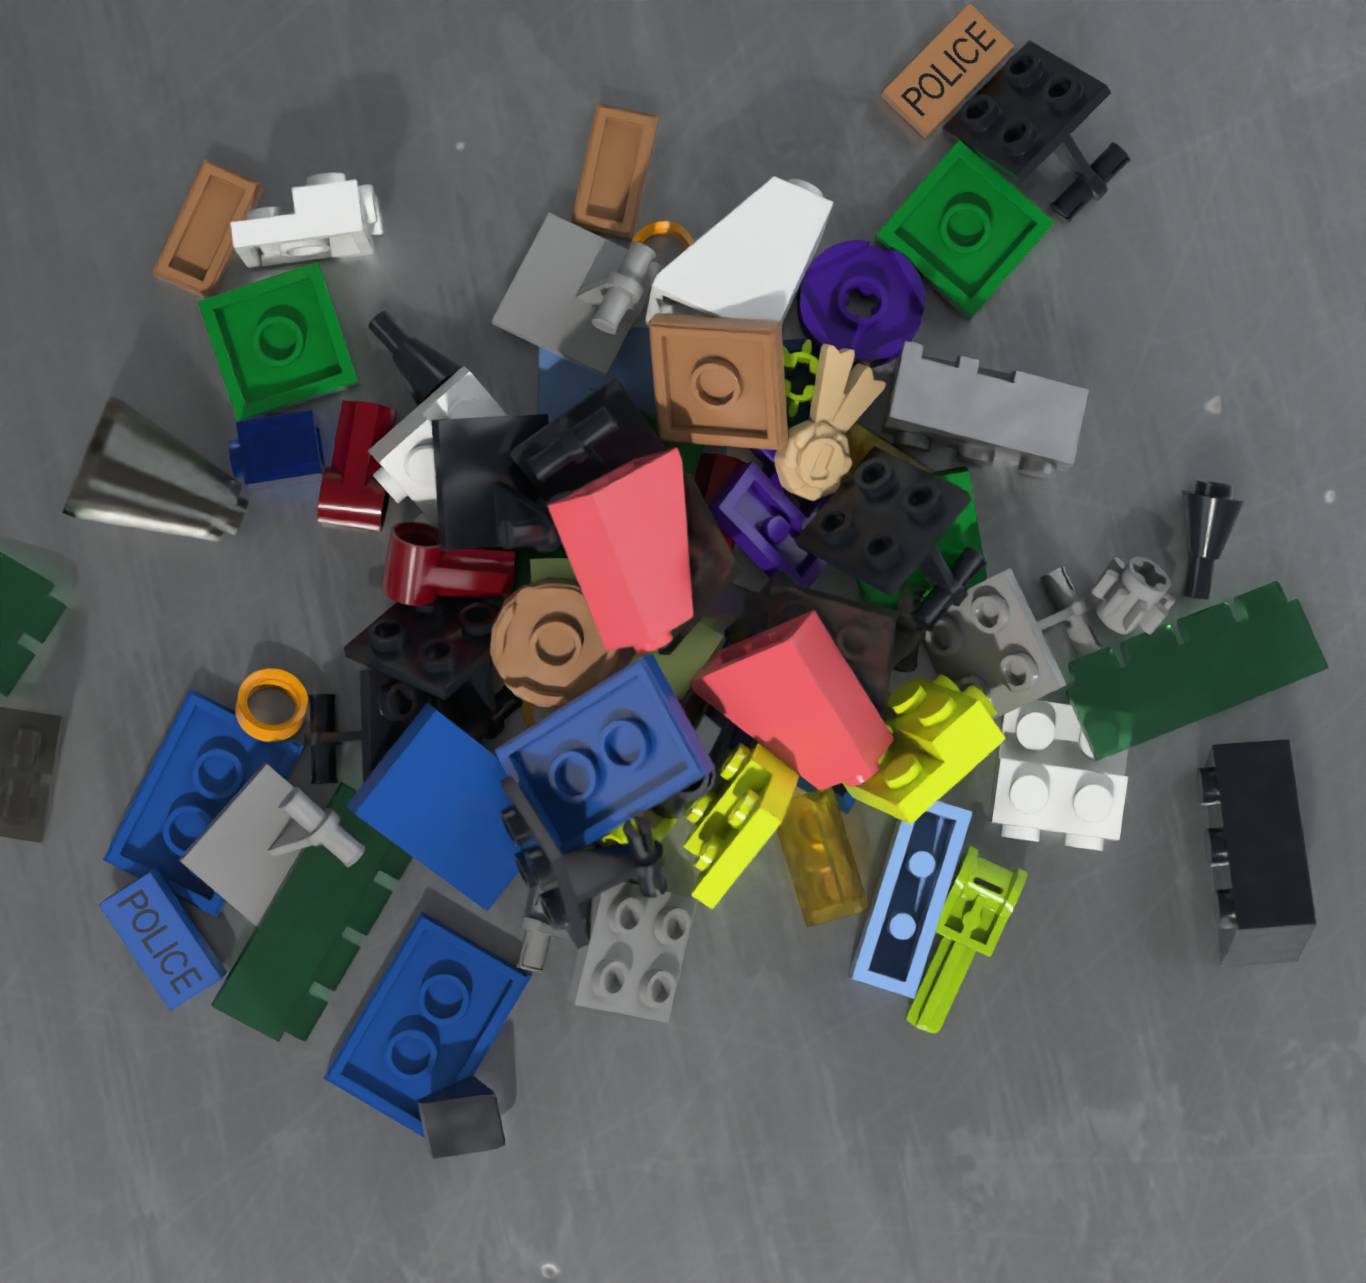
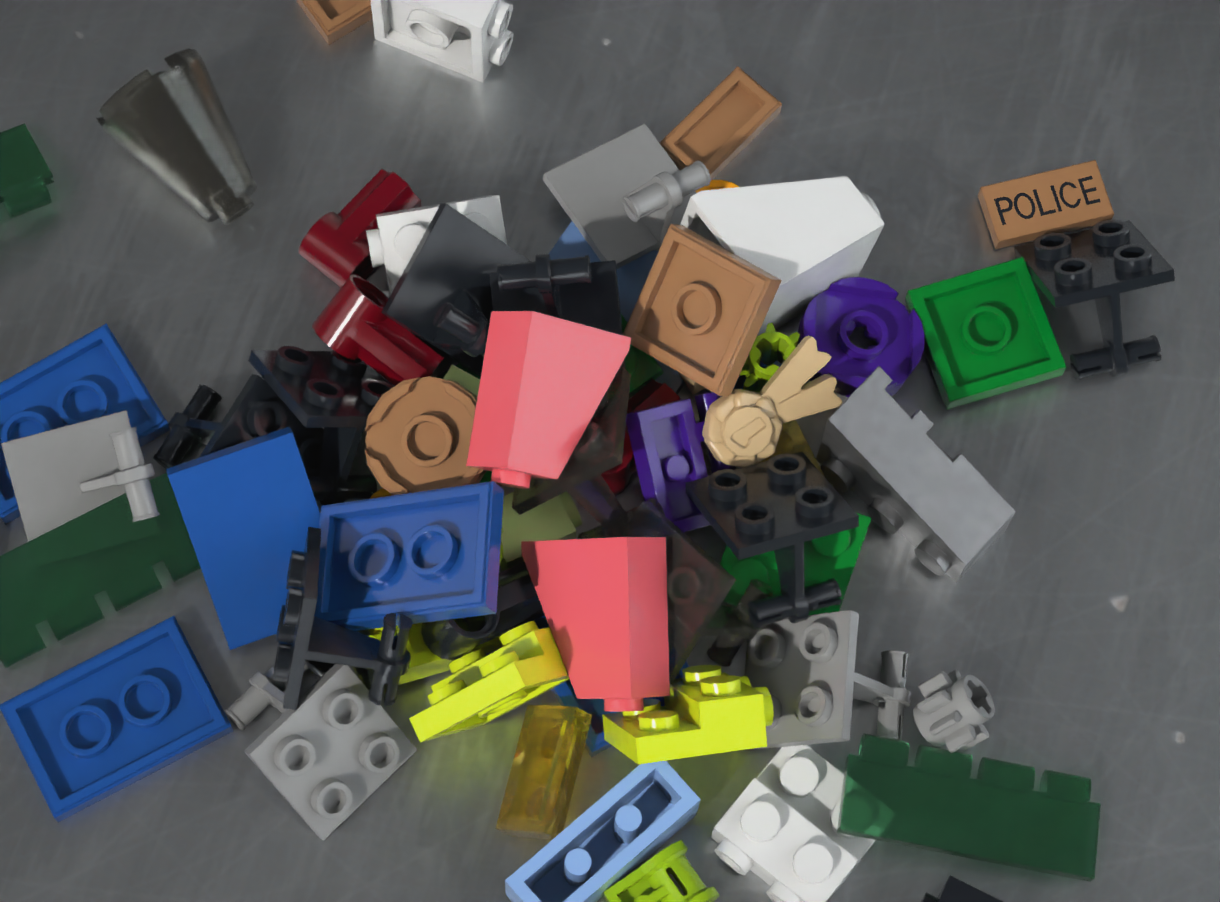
camera: 30 degrees right, 15 degrees down
green plate [197,261,360,424] -> none
clear blue brick [228,410,326,492] -> none
light orange piece [235,668,308,742] -> none
black cone [368,311,462,407] -> none
black slope [417,1075,506,1159] -> none
black cone [1182,480,1245,600] -> none

